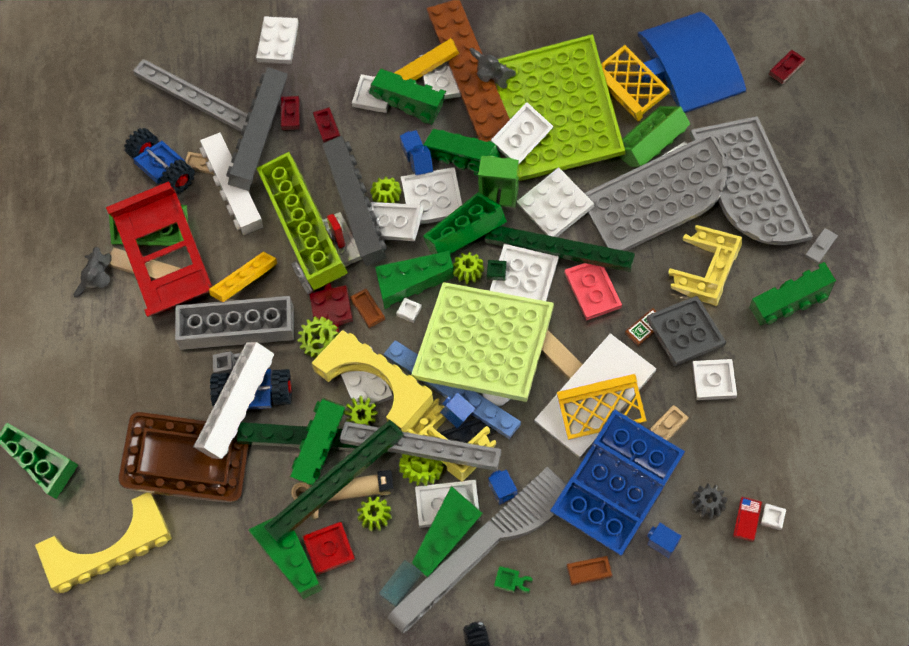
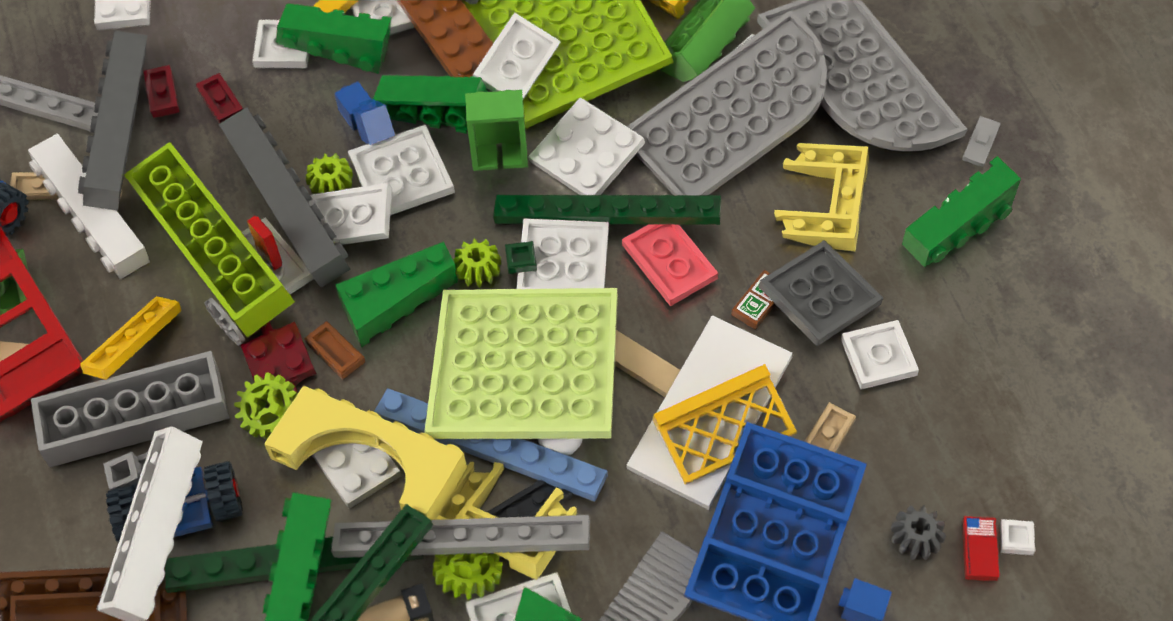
camera: 15 degrees left, 5 degrees down
lime gear [344,396,378,426] -> none
white tile [396,298,422,323] -> none
green wedge [423,192,507,254] -> none
brick [440,392,475,428] -> none
blue brick [488,469,517,505] -> none

